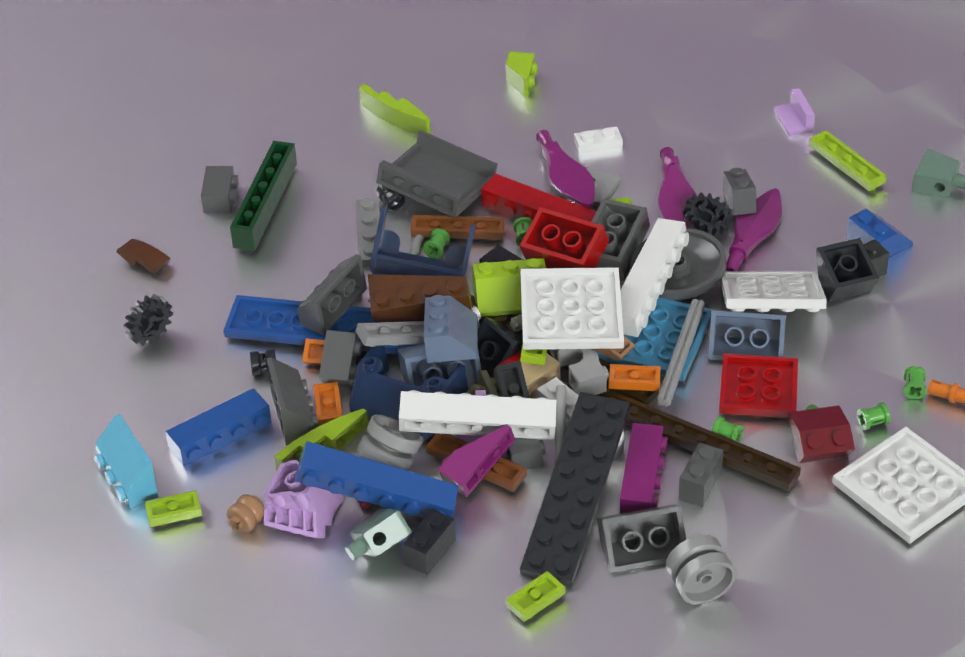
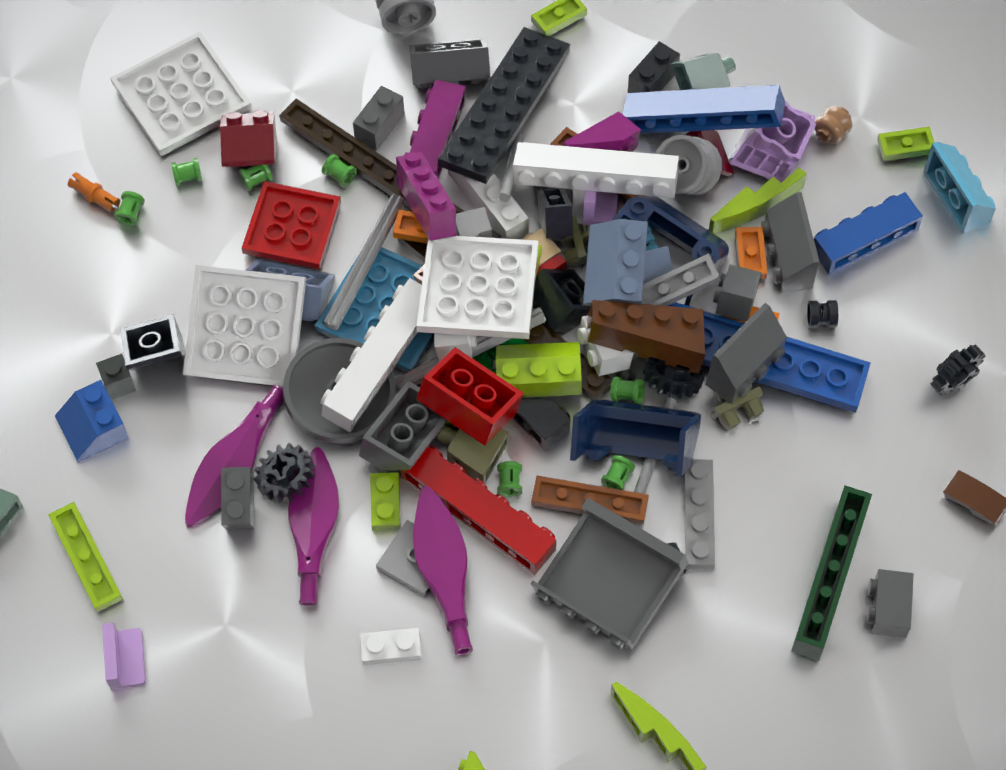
camera: 175 degrees left, 20 degrees up
none -> magenta brick [396,152,456,241]

